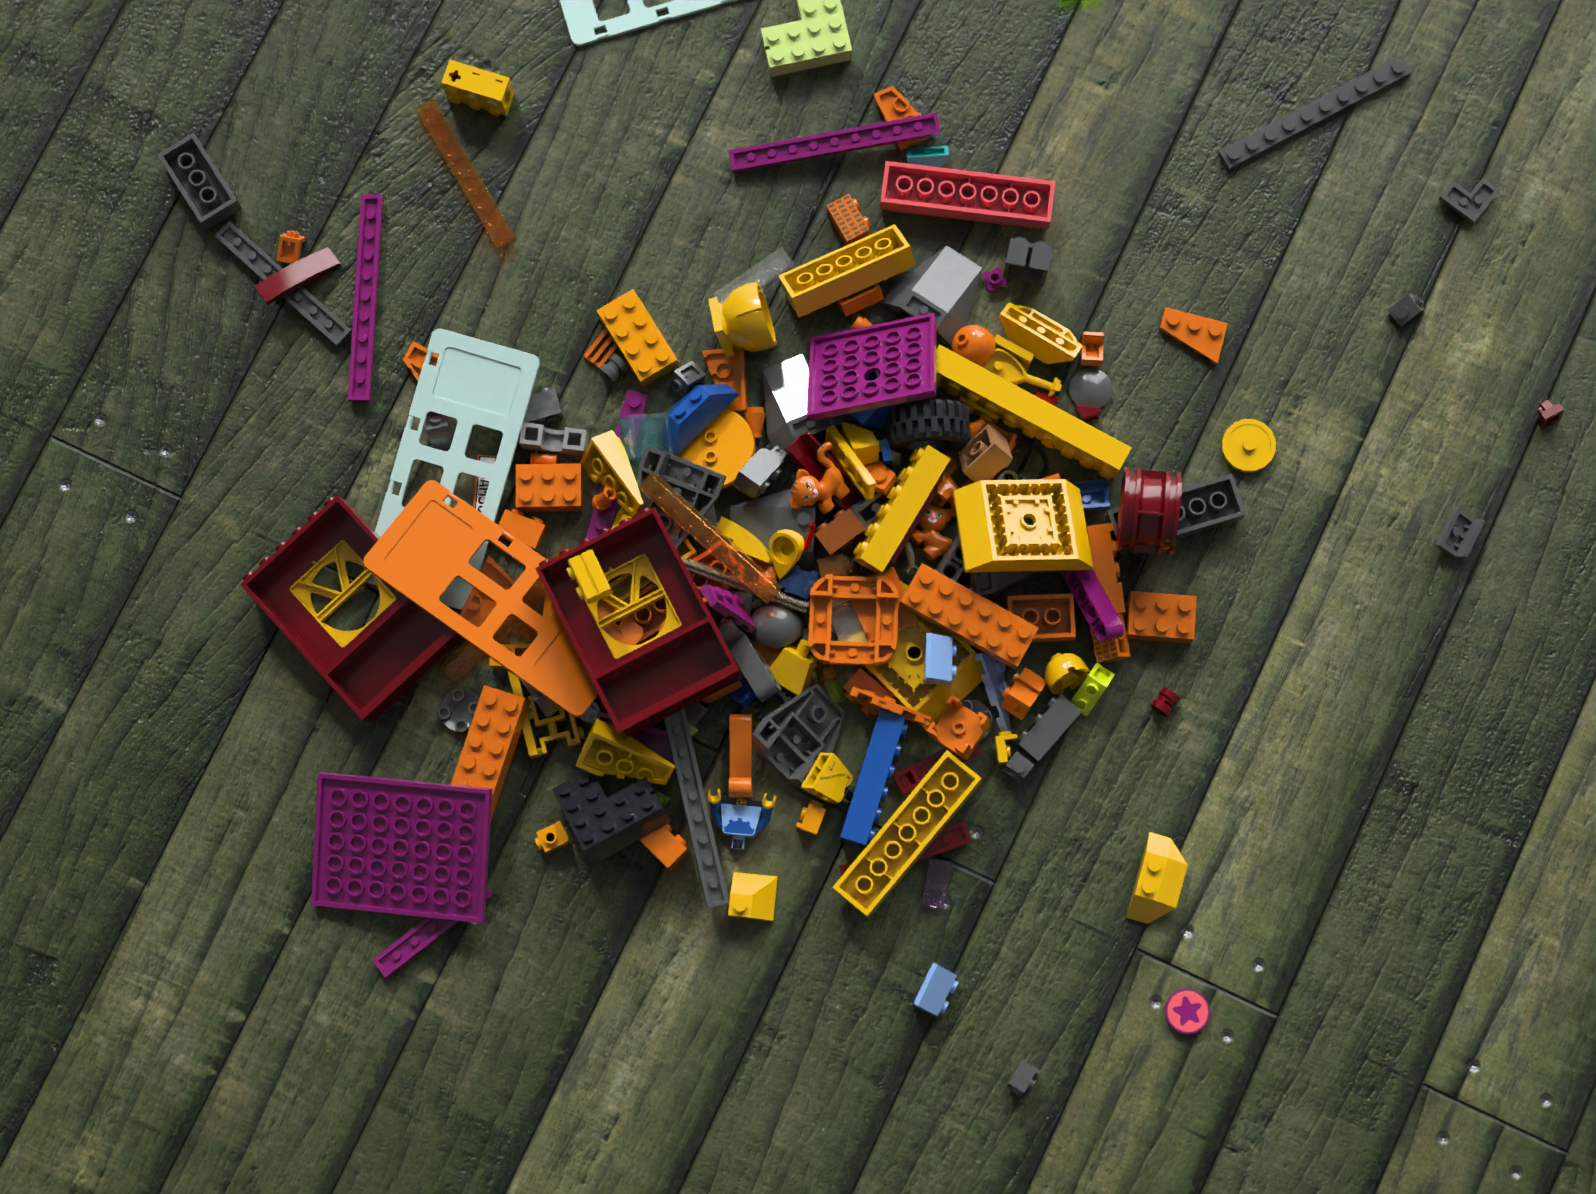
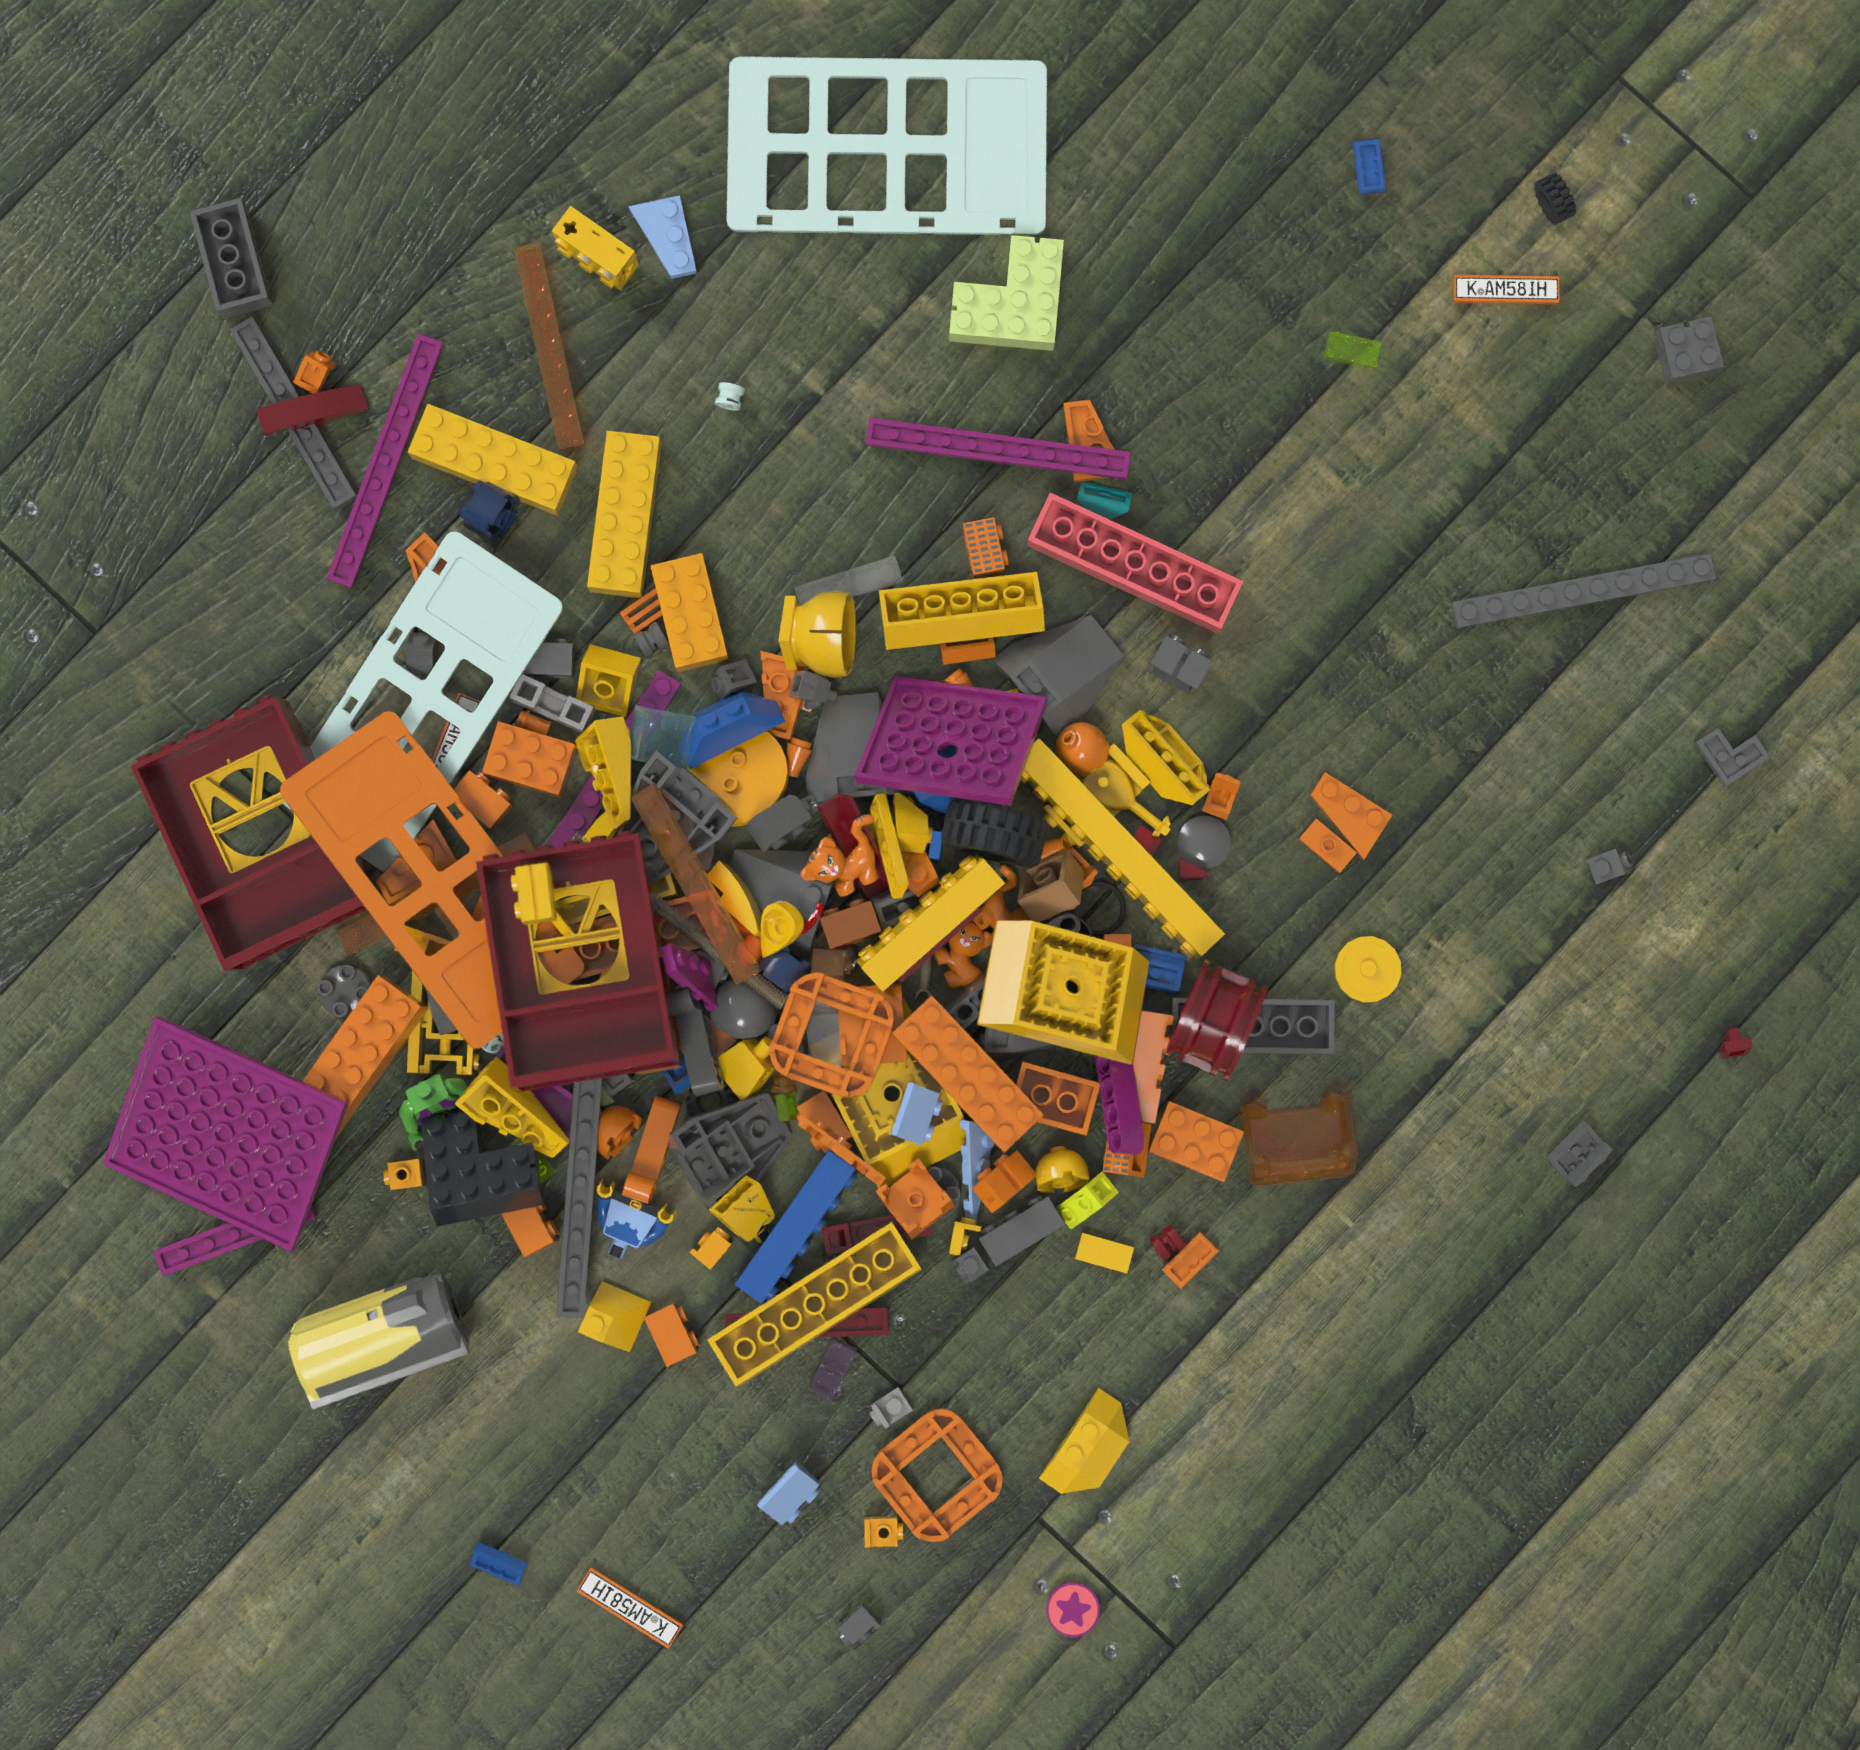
camera: 10 degrees right, 5 degrees up
orange pin [592,487,617,511] -> none
magenta plate [982,267,1007,291] -> none
none -> piece [288,1273,470,1409]
none -> bright green torso [399,1074,468,1151]
none -> yellow brick [408,404,578,516]
none -> dark blue brick [460,480,519,543]
none -> blue plate [470,1542,528,1586]
none -> yellow slope [576,644,641,717]
none -> tile [577,1567,683,1649]
none -> yellow brick [587,431,662,598]
none -> orange cylinder [597,1105,642,1160]
none -> light blue wing [629,196,697,279]
none -> orange brick [644,1303,700,1367]
none -> light aqua wheel [715,382,745,411]
none -> dark grey piece [788,670,837,712]
none -> light orange brick [864,1517,903,1547]
none -> light grey bracket [869,1387,913,1429]
none -> orange plate [872,1408,1002,1542]
none -> yellow tile [1075,1233,1134,1273]
none -> orange plate [1161,1232,1219,1289]
none -> clear orange windscreen [1240,1093,1358,1186]
none -> orange plate [1298,819,1357,873]

